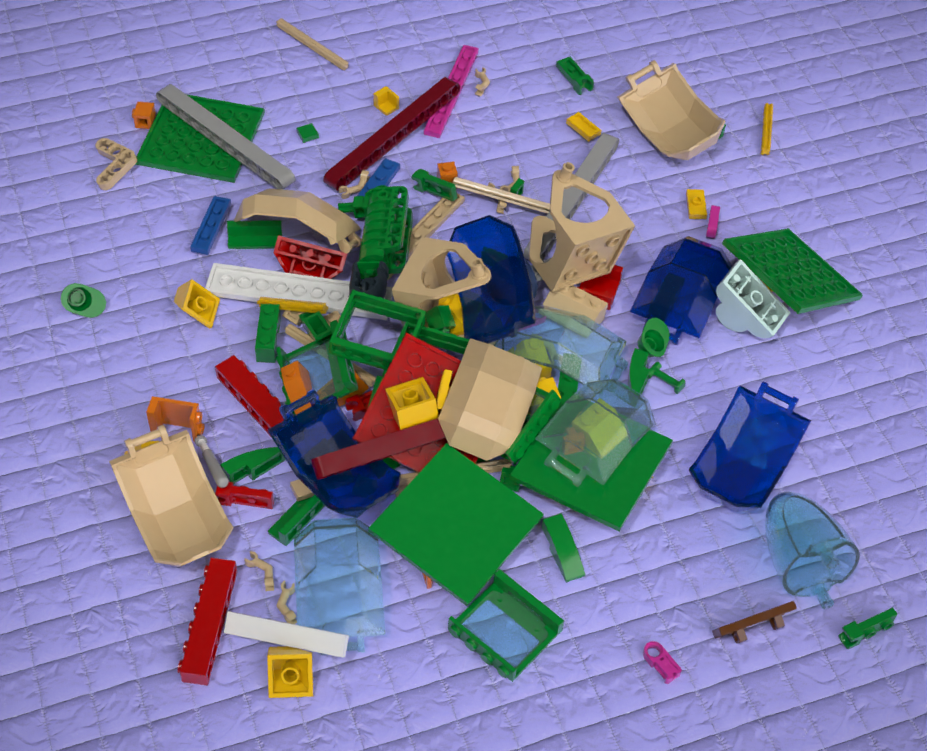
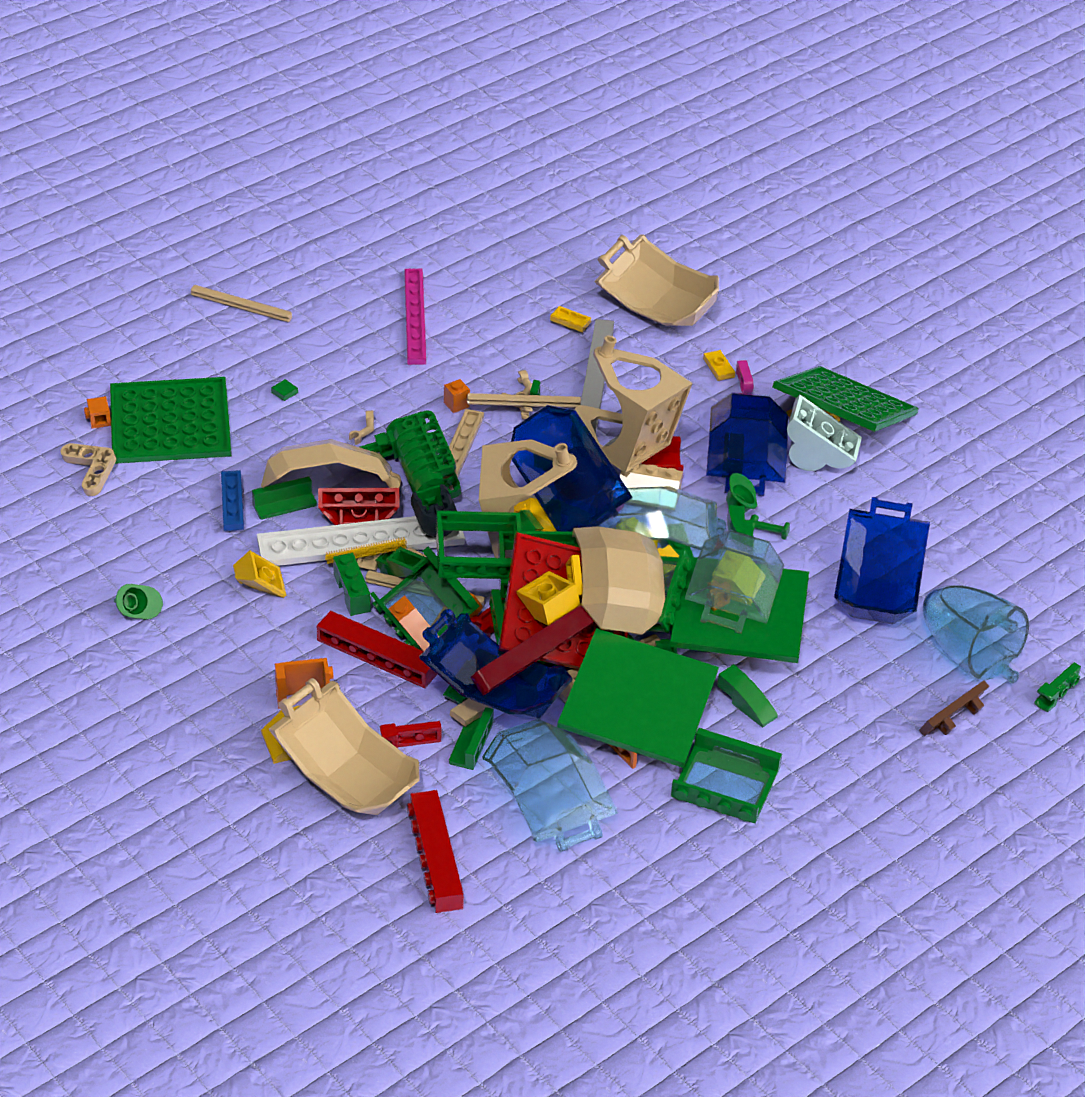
camera: 20 degrees left, 10 degrees down
light grey beam [156,84,295,190] -> none
light grey piece [195,435,229,488] -> none
green slope [220,447,285,484] -> none
white tile [224,611,349,658] -> none
tan arm [244,551,274,591] -> none
yellow slope [267,646,313,698] -> none
tan arm [276,580,298,624] -> none
dark red beam [323,77,461,191] -> none
blue plate [357,158,400,196] -> none
yellow panel [373,86,399,116] -> none
green plate [411,169,458,202] -> none
tan arm [475,67,490,96] -> none
green plate [556,56,594,95] -> none
dark pink piece [643,641,682,684] -> none
yellow axle [761,103,773,155] -> none

